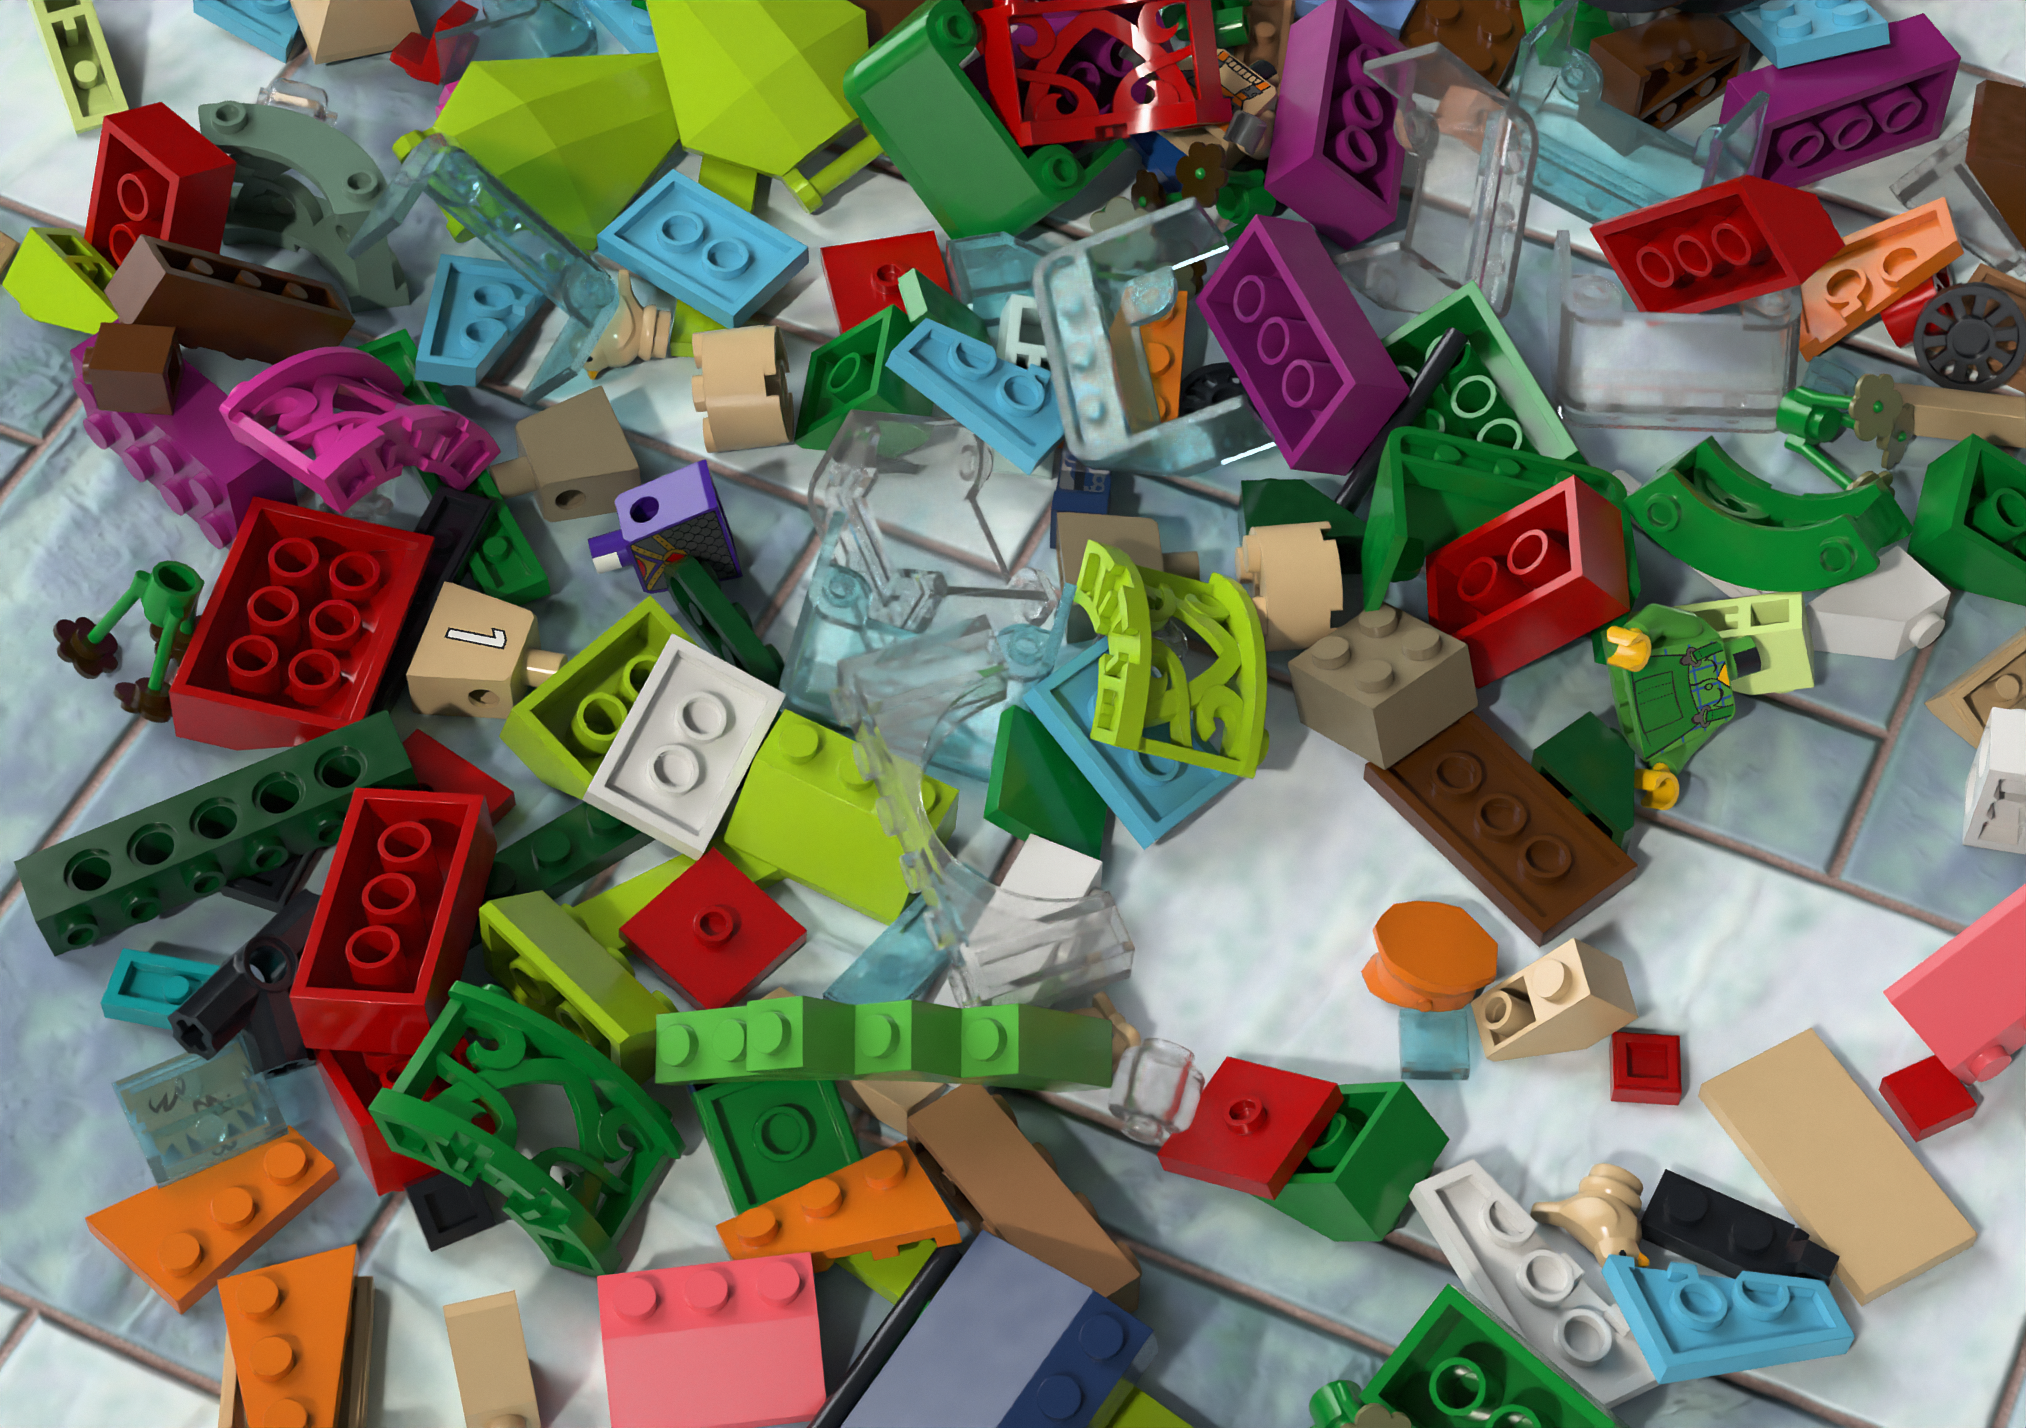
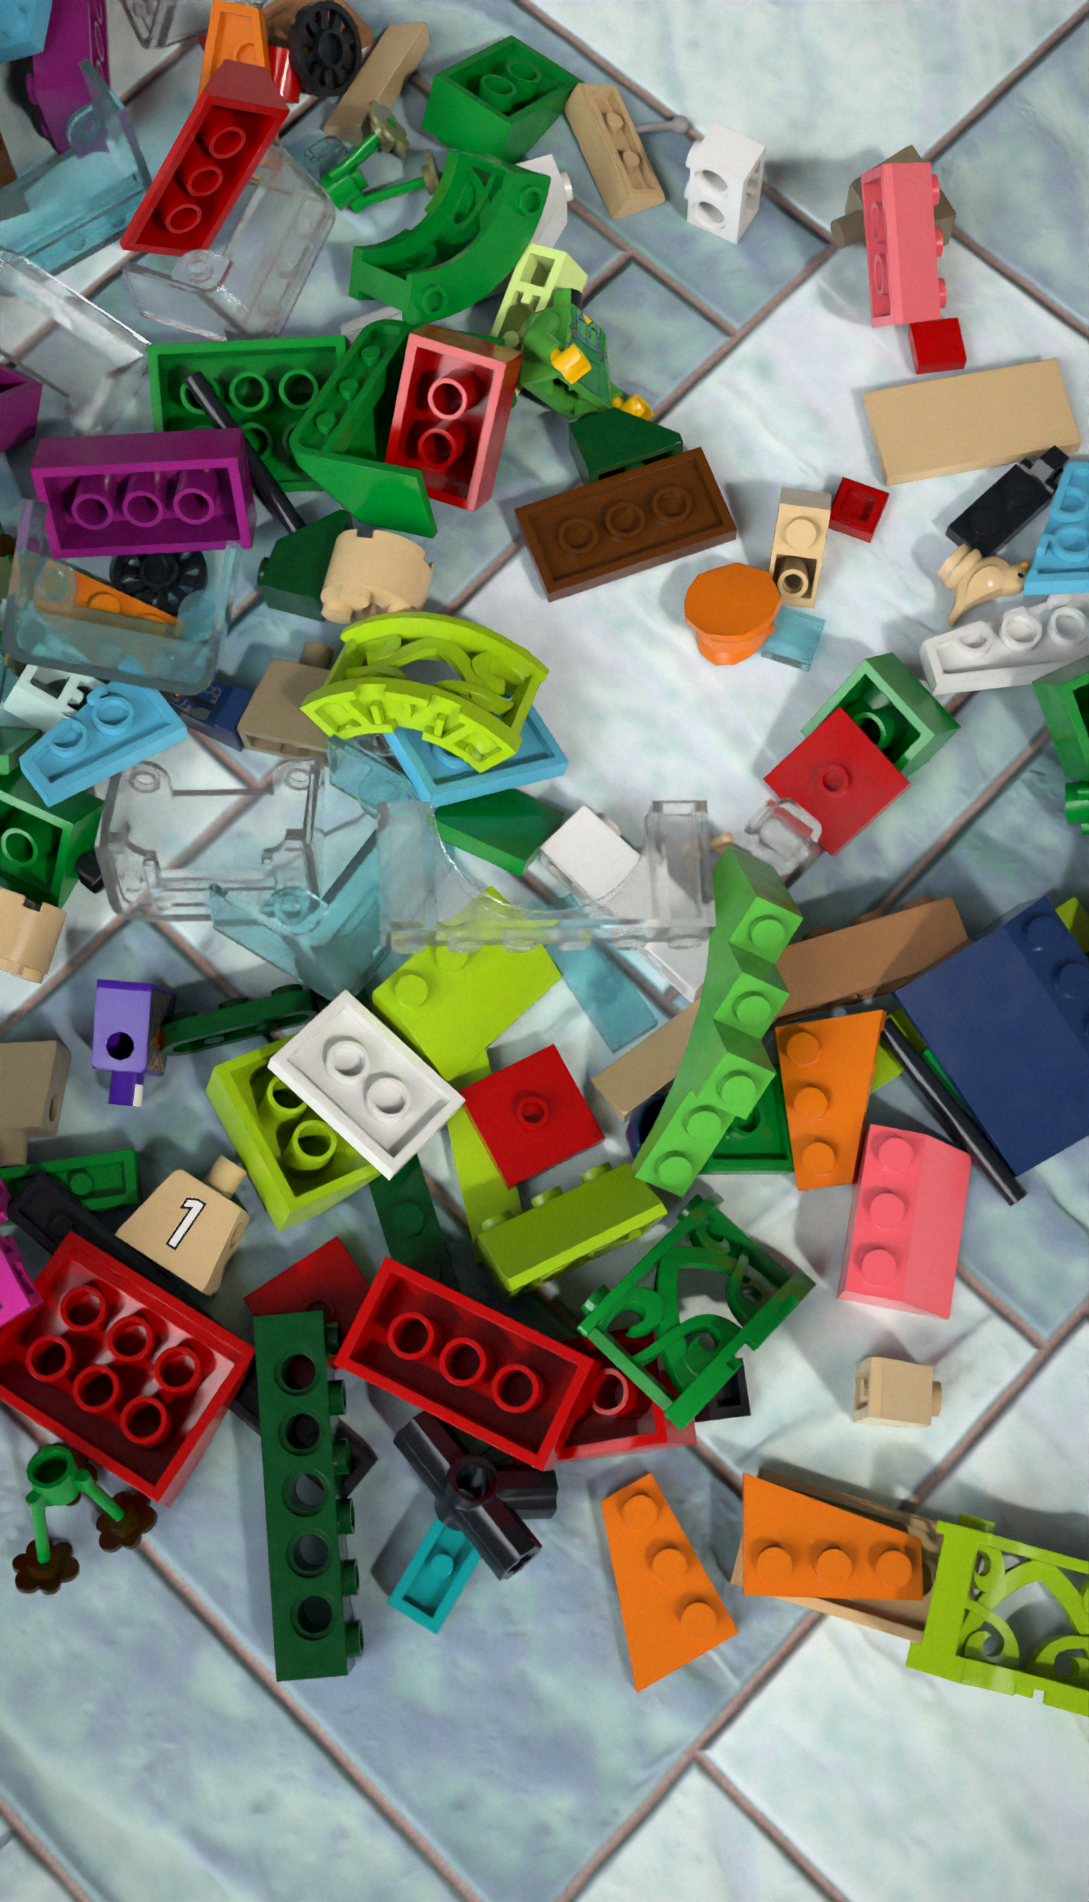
camera: 65 degrees left, 20 degrees up
clear light blue slope [111,1031,289,1189] -> none
dark tan brick [1287,601,1478,770] -> none

